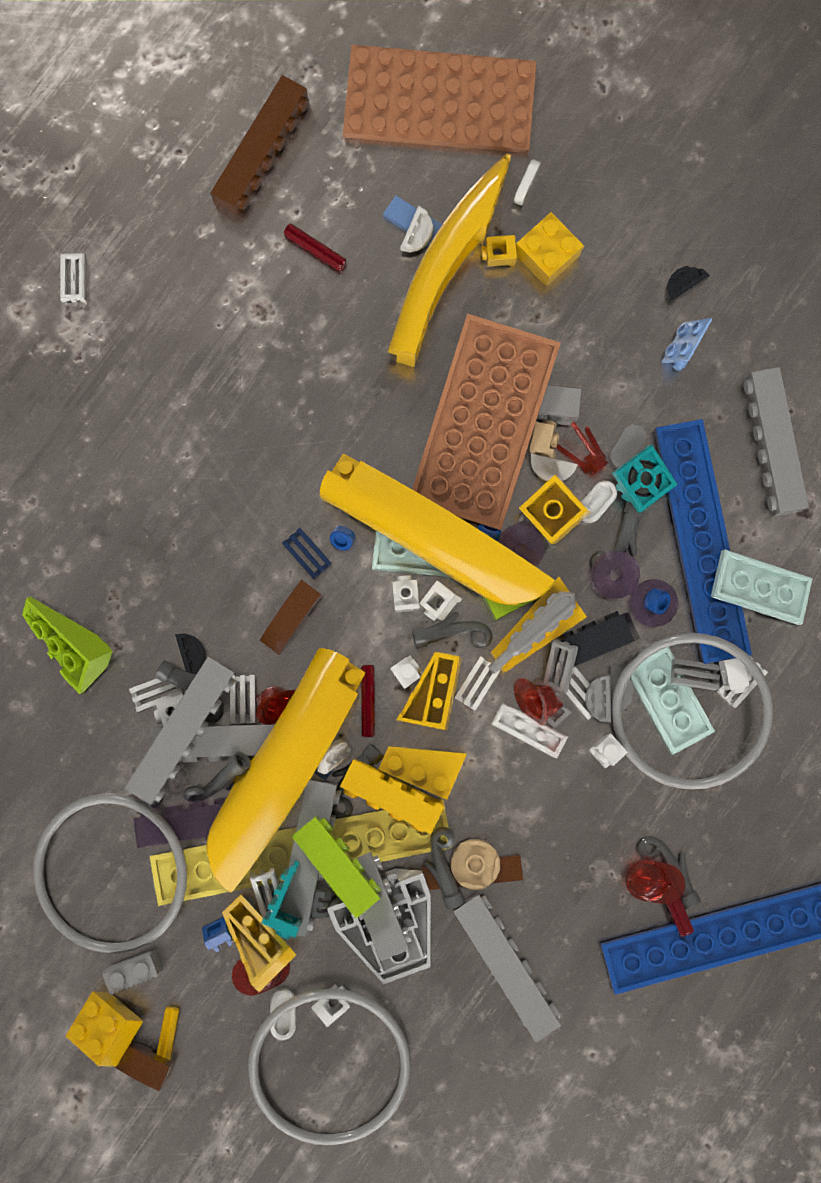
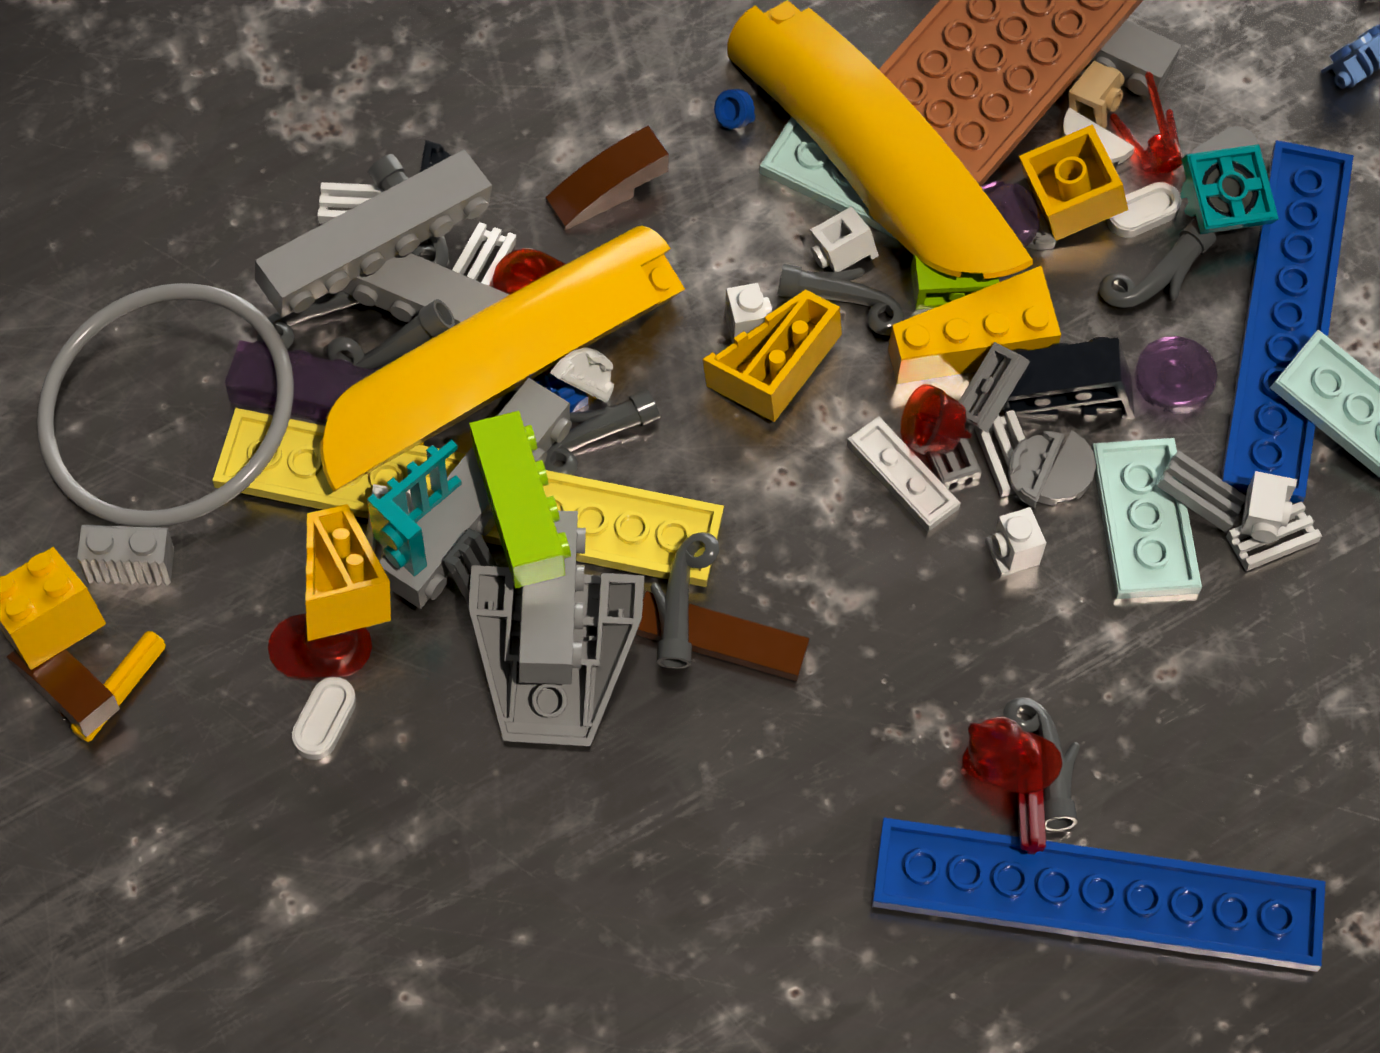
camera: 25 degrees right, 20 degrees down
lime wedge [22,597,113,694] -> none
blue tile [202,917,232,952] -> none
light grey piece [248,988,411,1145] -> none
dark blue tile [282,527,332,580] -> none
white brick [311,983,351,1027] -> none
yellow wedge [340,758,444,834] -> none
dark red axle [361,665,375,737] -> none
yellow wedge [378,746,467,800] -> none
white brick [392,576,419,613] -> none
tan tile [451,839,500,890] -> none
light grey brick [453,892,561,1042] -> none
white tile [454,656,501,711] -> none
light grey sword [488,591,576,674] -> none
clear purple tile [592,550,640,599] -> none
light grey piece [612,633,773,789] -> none
blue tile [644,588,671,615] -> none

